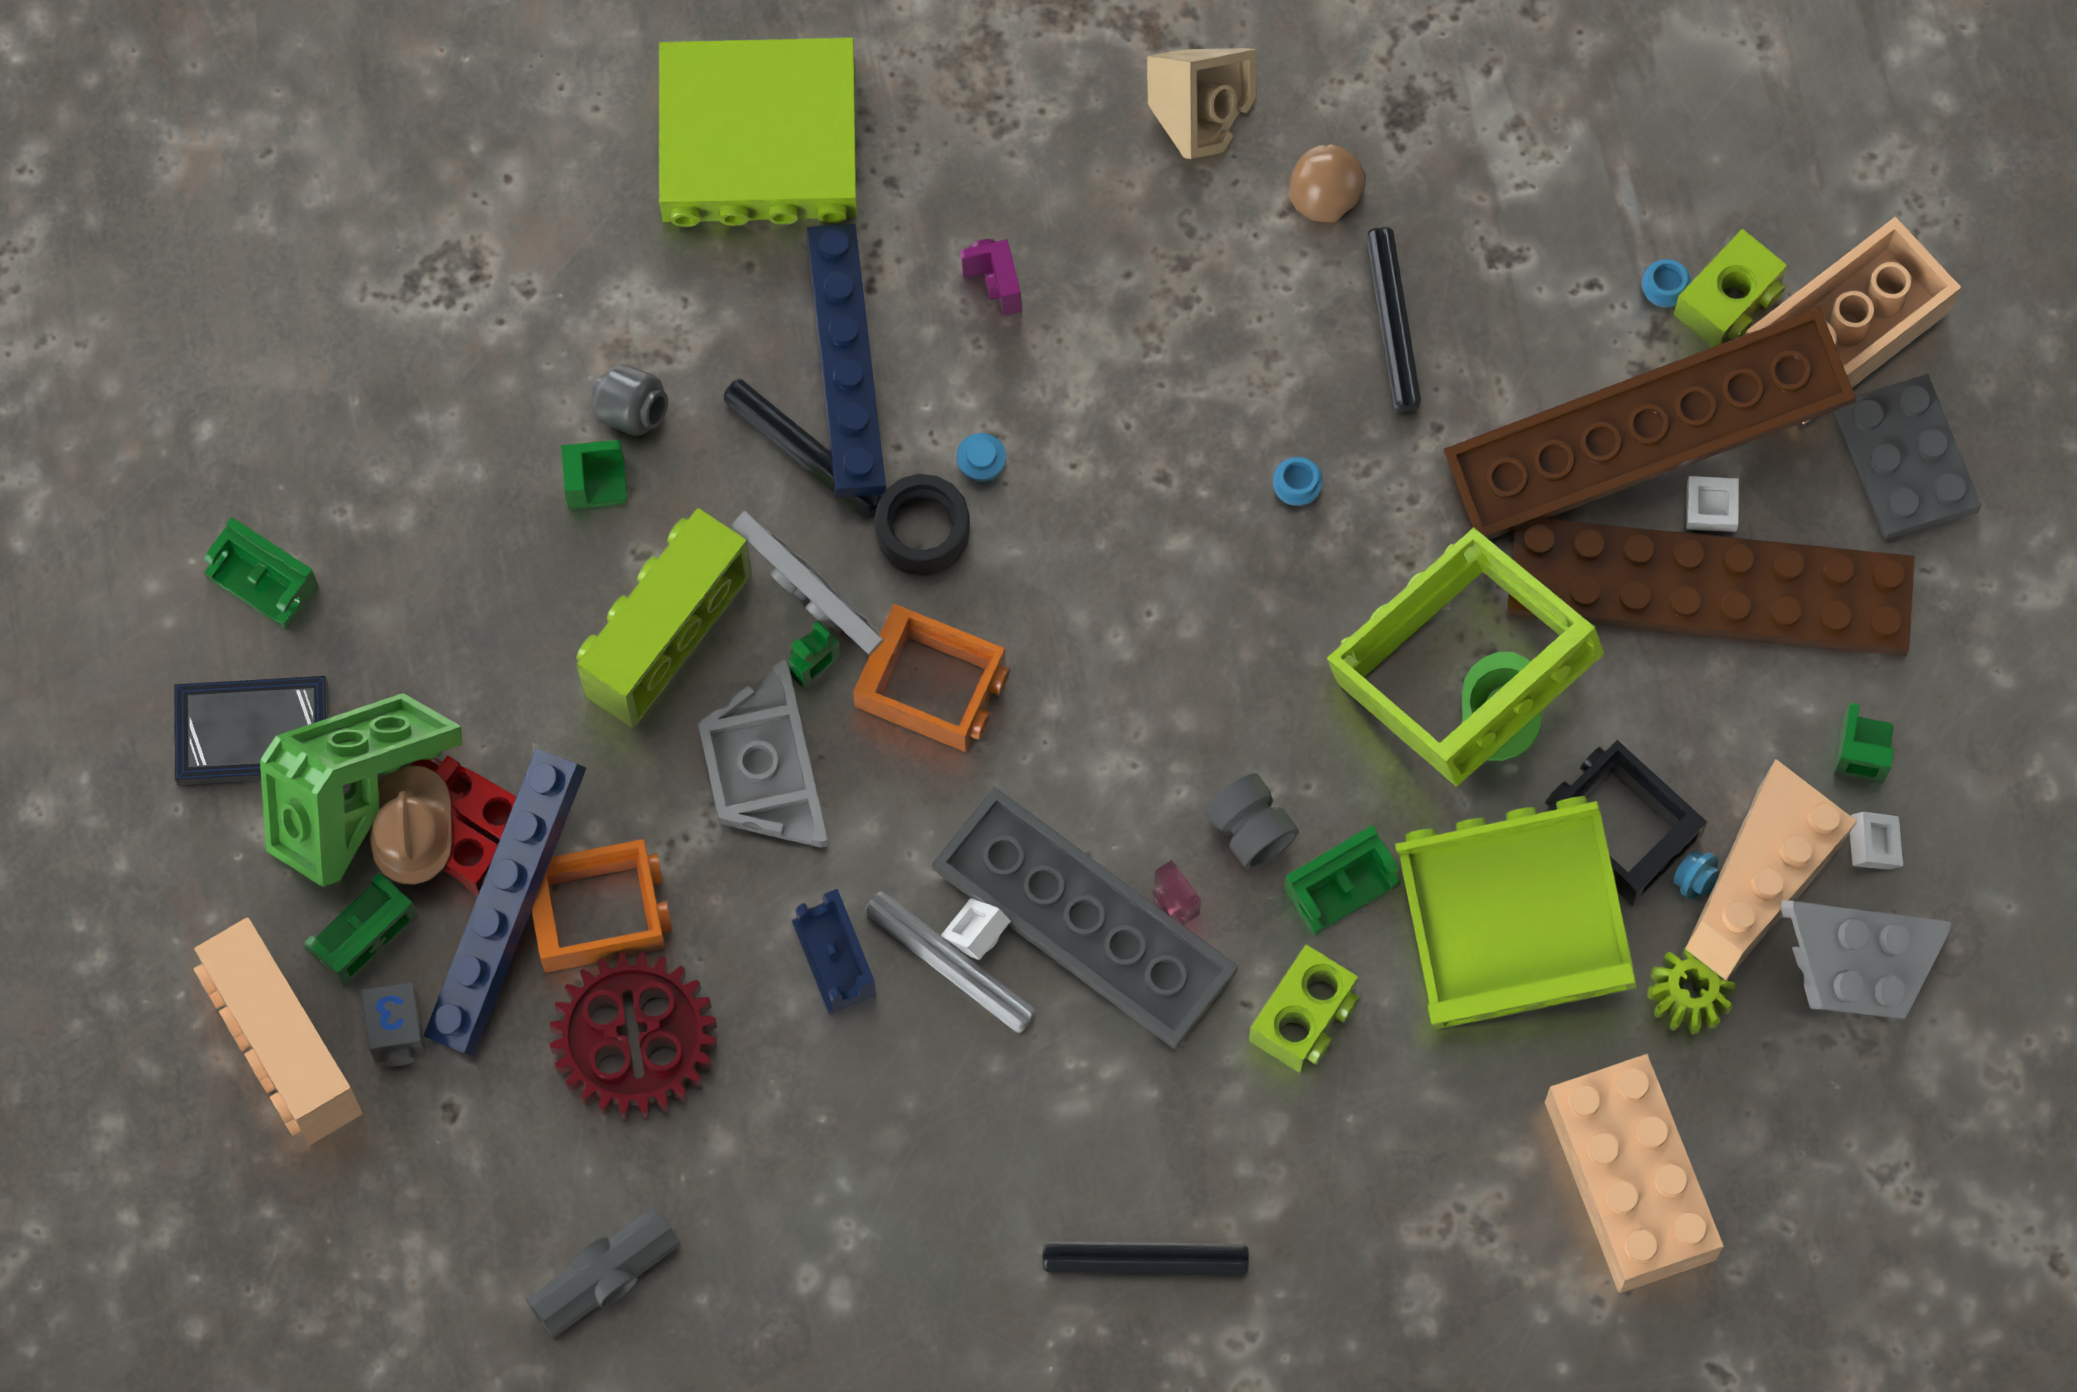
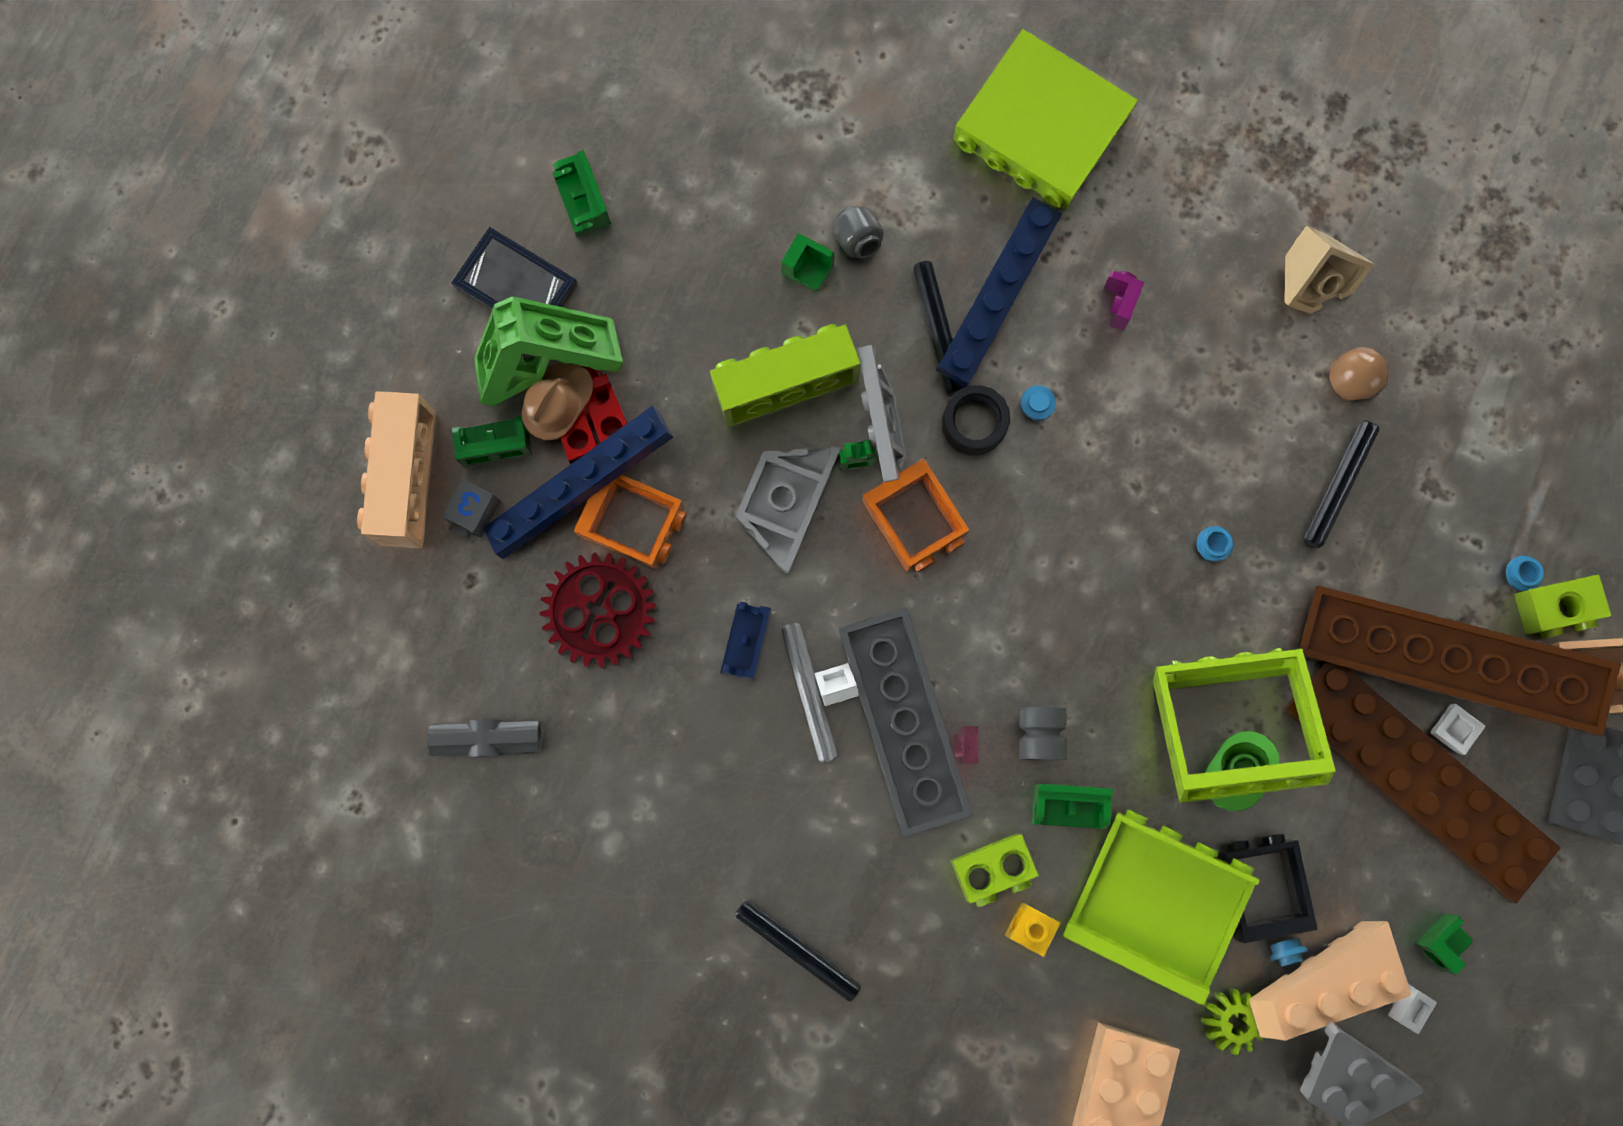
camera: 35 degrees right, 10 degrees up
none -> yellow brick [1005,902,1060,957]

